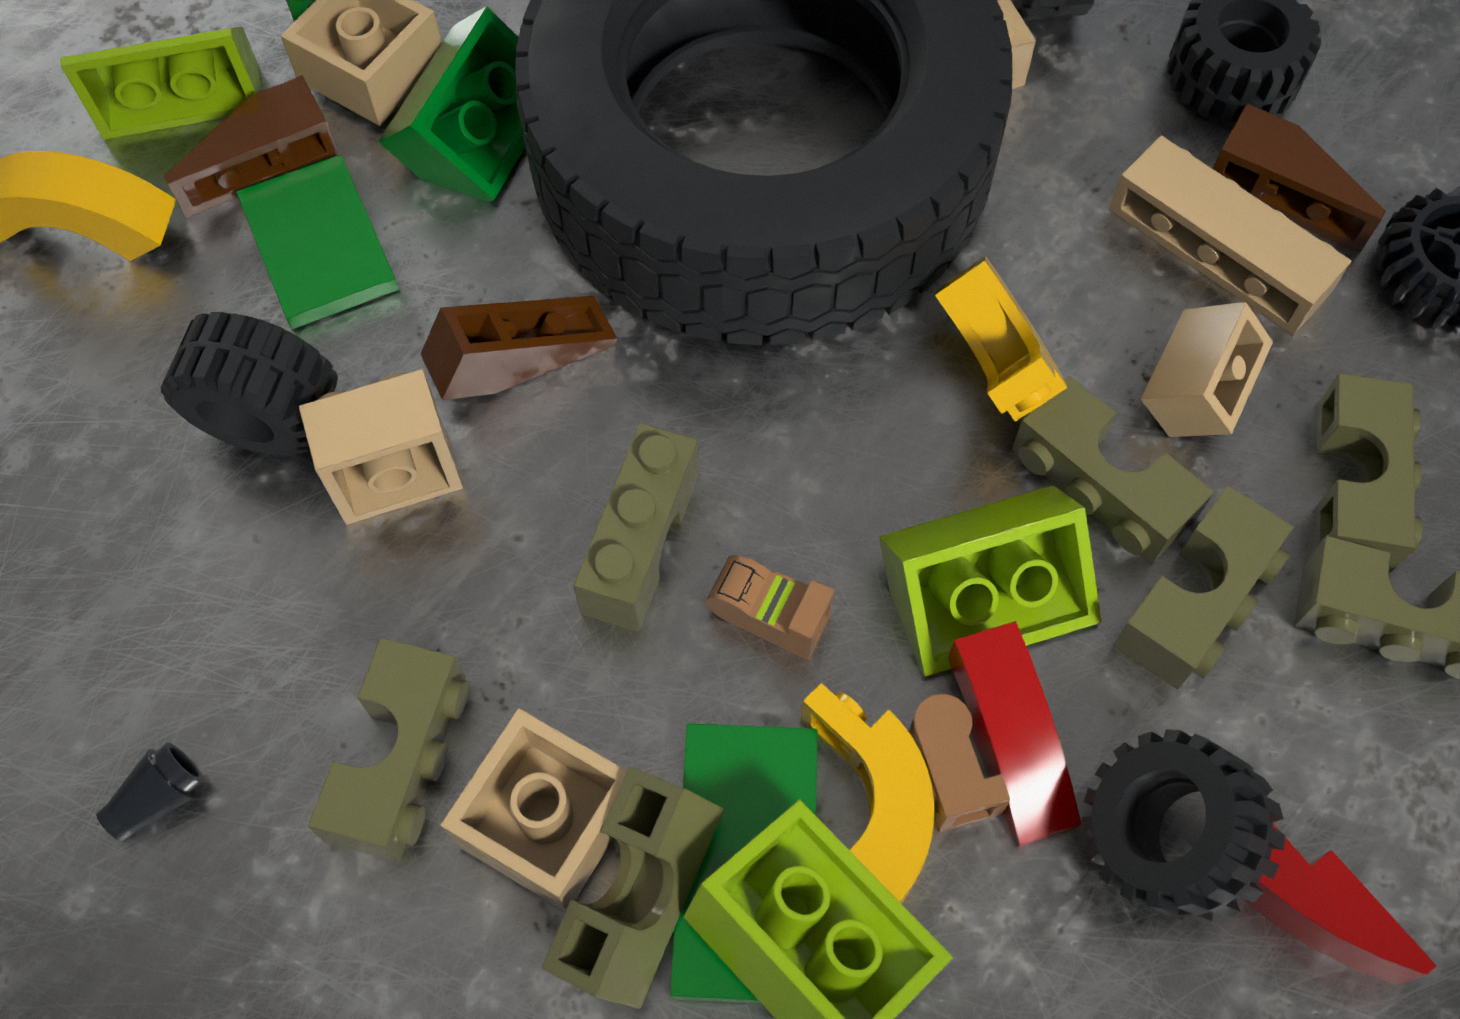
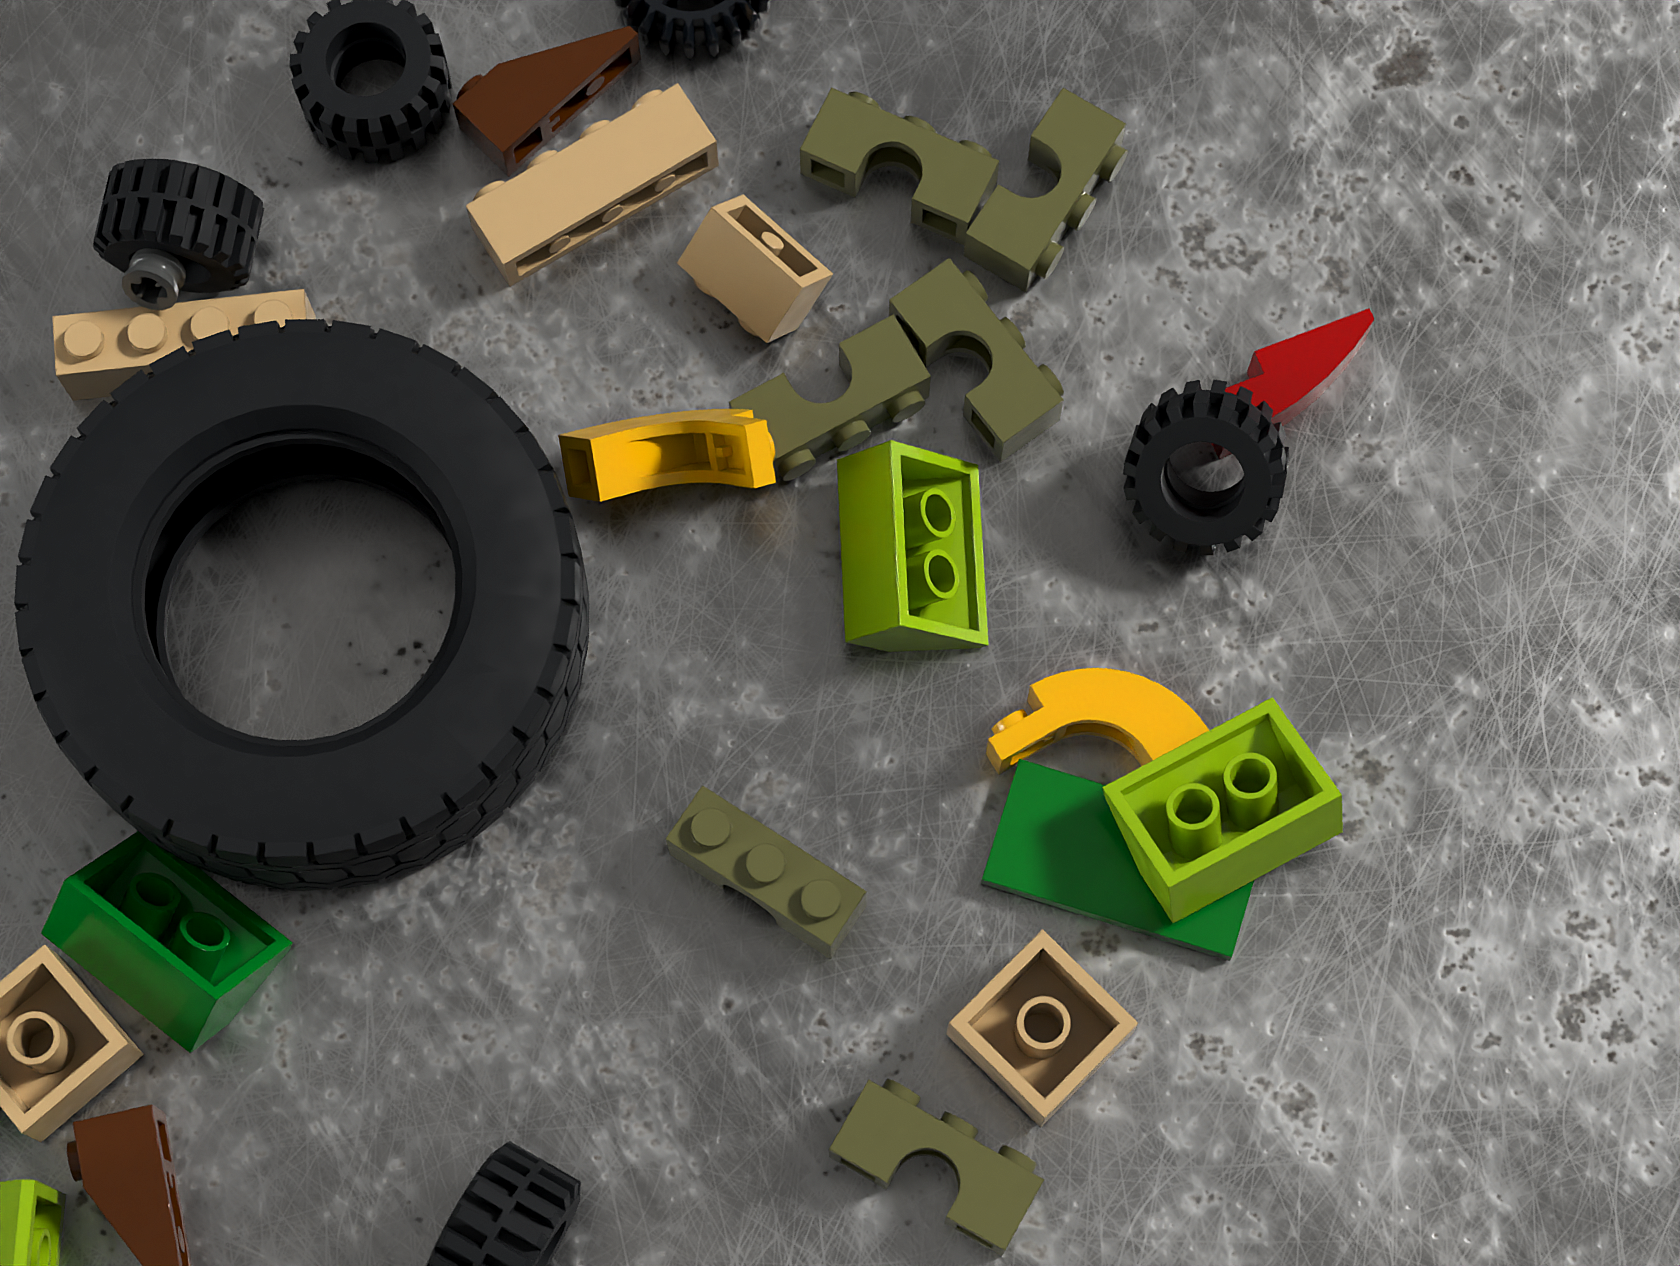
camera: 75 degrees left, 10 degrees up
green tile [236,155,399,330] -> none
tan brick [299,369,463,525] -> none
reddish brown slope [420,296,618,400] -> none
olive arch [541,766,724,1009] -> none
medium nougat leg [705,555,835,661] -> none
medium nougat leg [909,694,1011,832] -> none
red slope [948,621,1082,847] -> none

